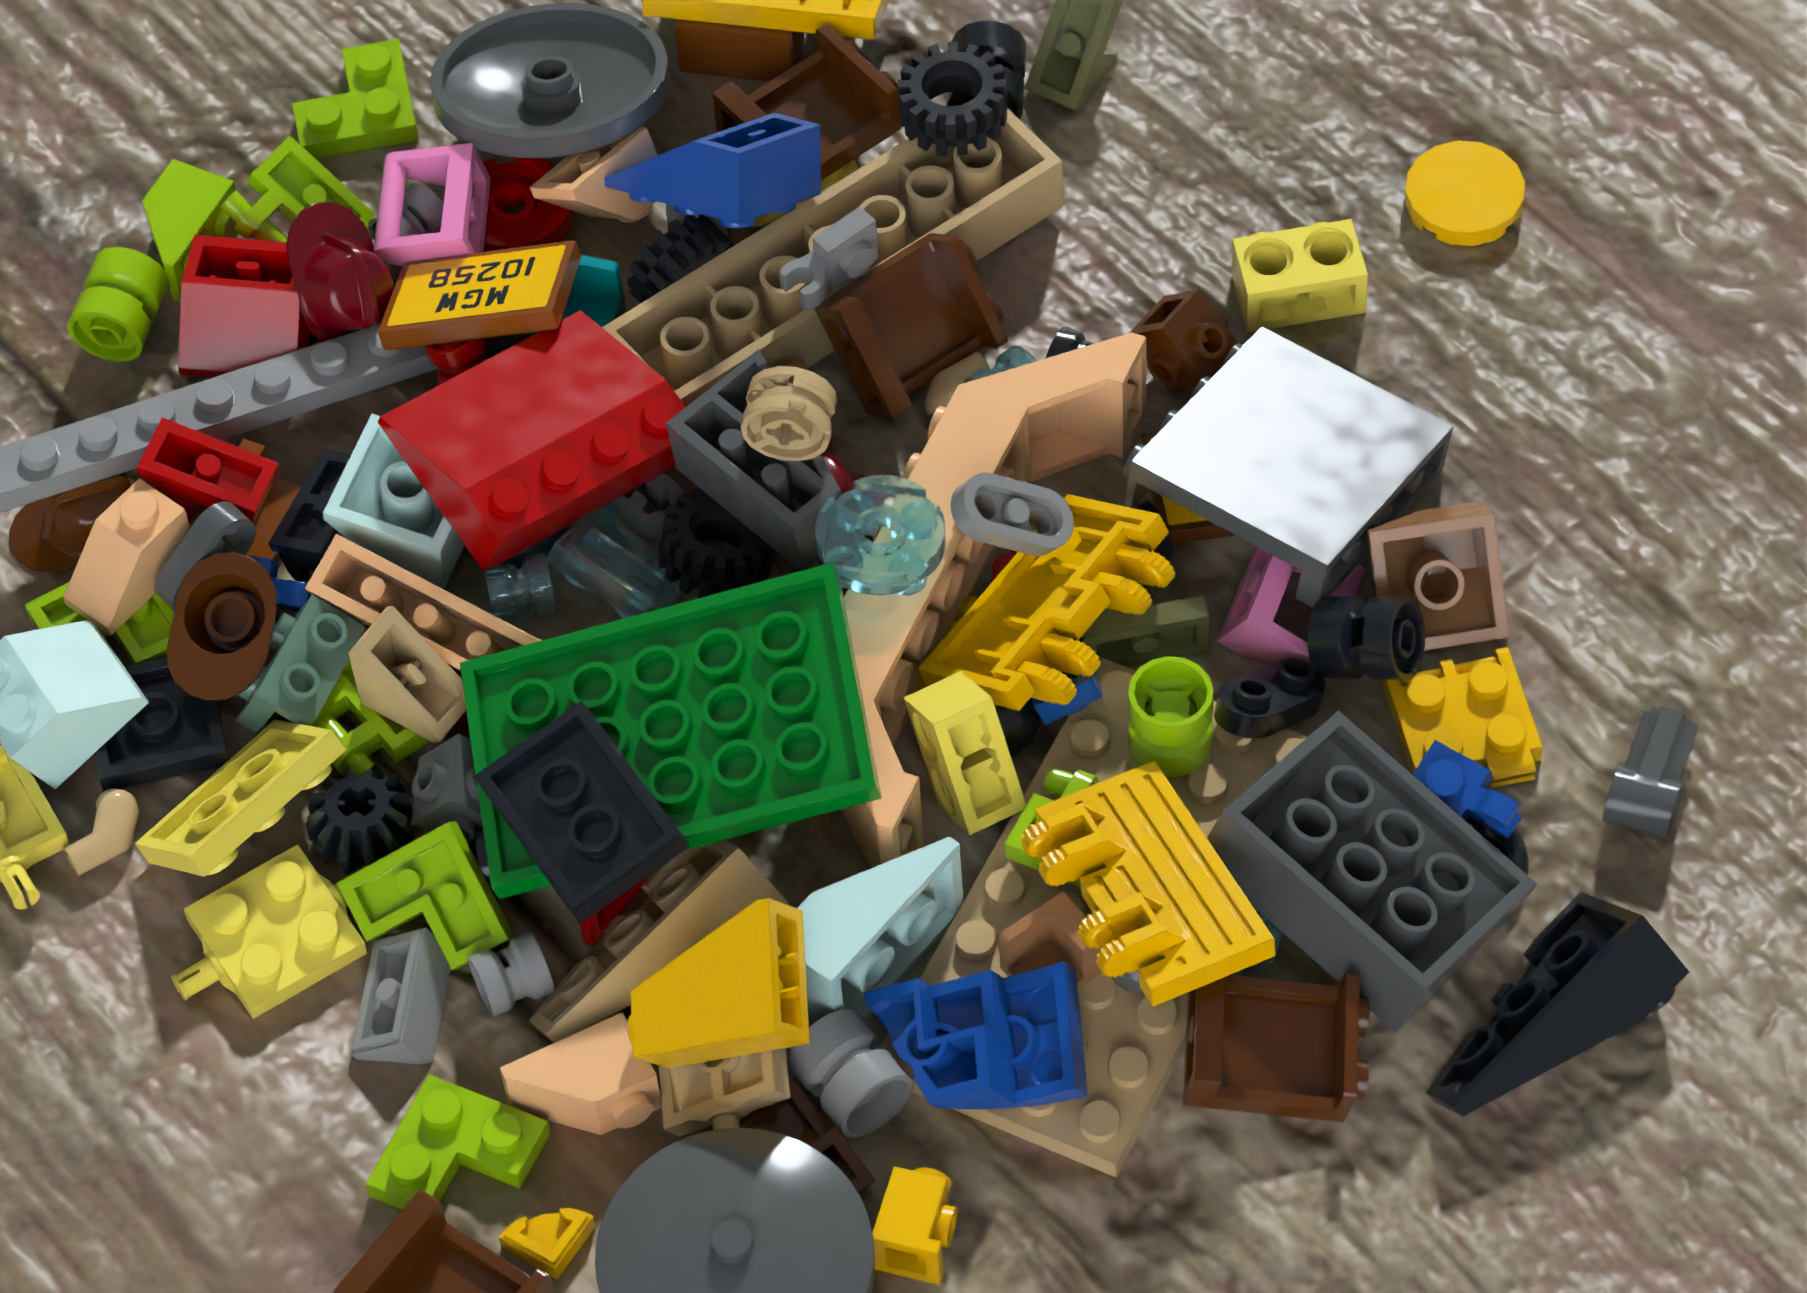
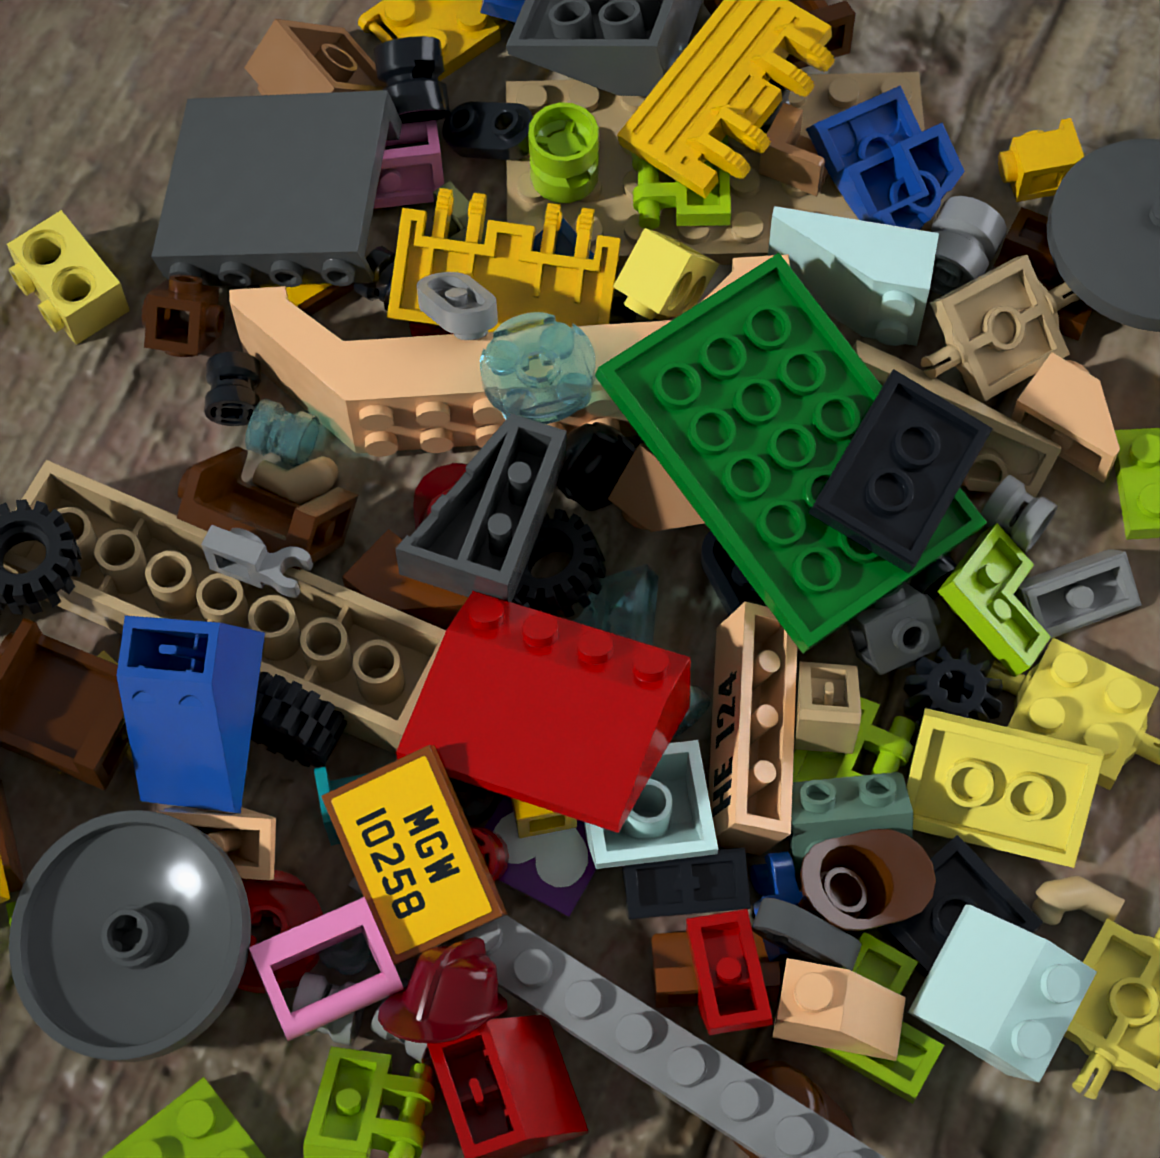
camera: 120 degrees left, 10 degrees up
yellow slope [627,898,810,1069] -> none
tan wheel [741,366,837,461] -> none

